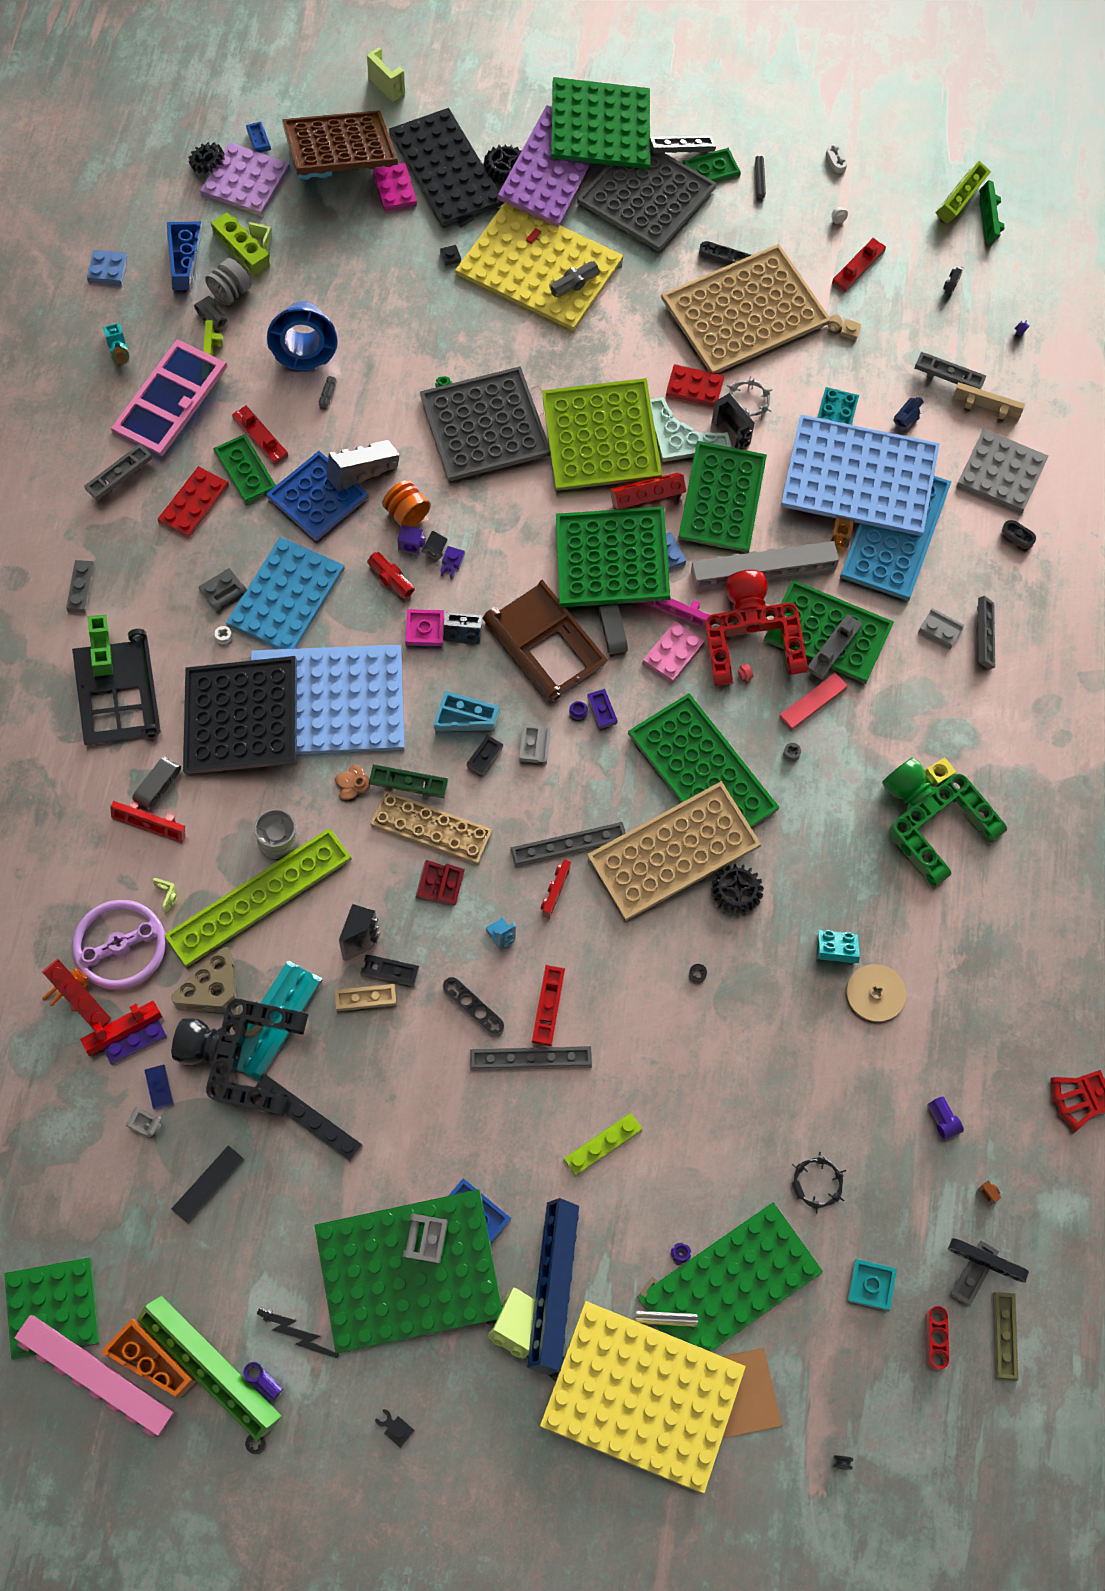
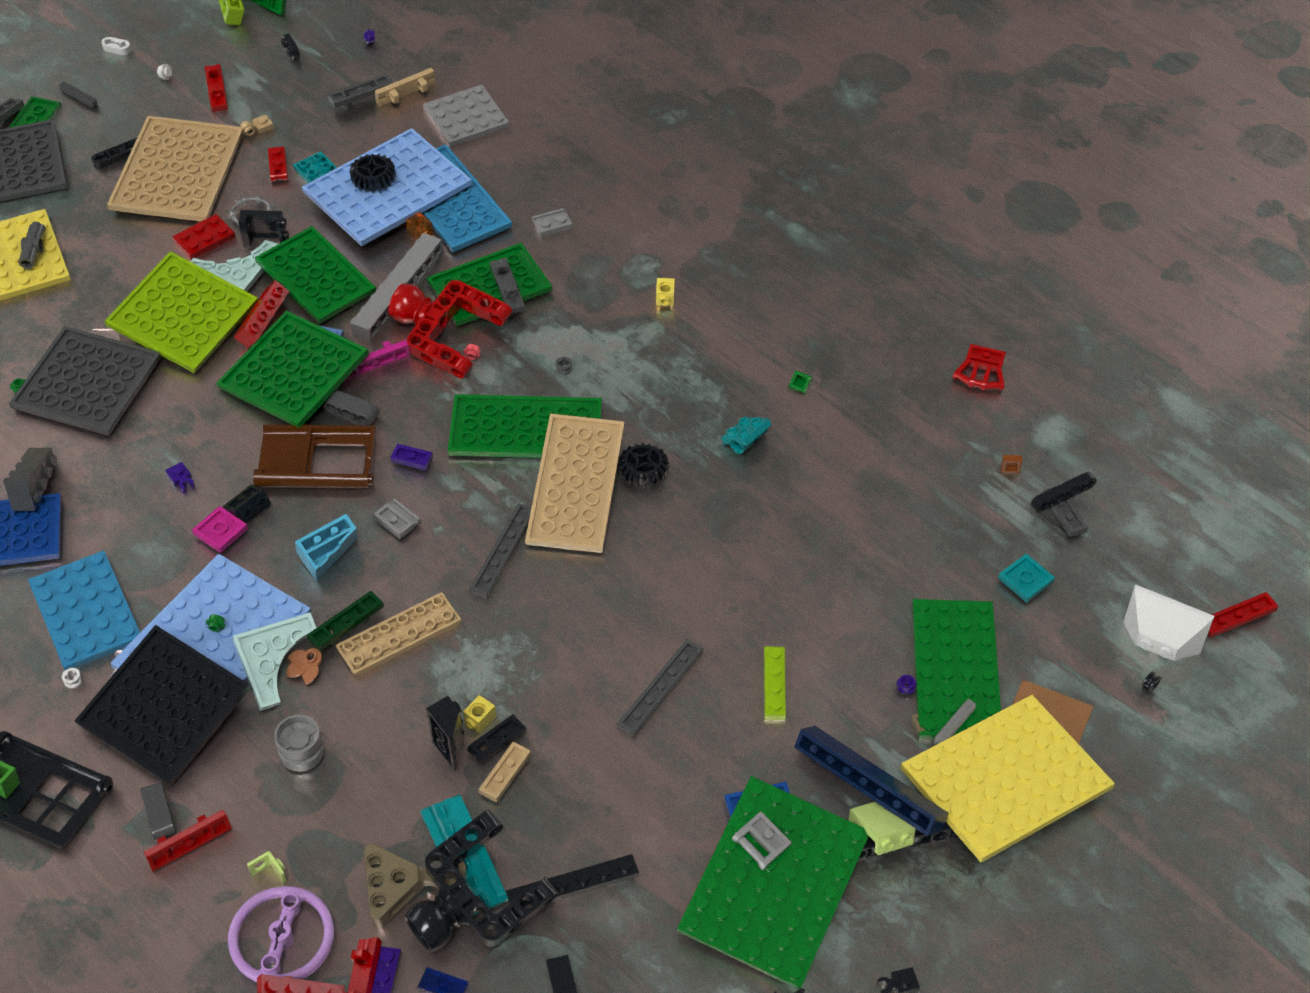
camera: 50 degrees left, 15 degrees down
lime plate [165,828,352,968] -> none
dark grey plate [199,568,247,612] -> none
red piece [367,552,415,599] -> none
orange wheel [382,480,431,527] -> none
dark purple brick [397,525,426,554] -> none
dark red slope [415,860,465,906] -> none
black bracket [421,531,448,560] -> none
black beam [443,977,504,1037] -> none
black plate [466,735,503,776] -> none
dark azure bracket [486,918,516,949] -> none
red hinge [532,965,565,1046] -> none
red plate [540,859,571,919] -> none
dark purple plate [569,701,588,719] -> none
bright pink plate [642,621,705,683] -> none
black bush [689,964,707,983] -> none
coral tile [779,673,848,730] -> none
black piece [791,1152,846,1214] -> none
tan piece [846,964,906,1022] -> none
green piece [882,757,1007,887] -> none
dark blue rock [893,397,924,430] -> none
red beam [925,1306,949,1372] -> none
dark purple piece [927,1096,964,1140] -> none
dark grey plate [977,596,995,669] -> none
olive tile [993,1292,1018,1381] -> none
black plate [1002,520,1036,549] -> none
none -> green plate [205,614,225,632]
none -> light aqua plate [232,613,317,711]
none -> red plate [268,146,288,182]
none -> black gear [349,153,396,193]
none -> light yellow brick [463,695,496,733]
none -> green slope [788,370,814,393]
none -> white slope [1123,585,1214,661]
none -> red plate [1208,592,1279,639]

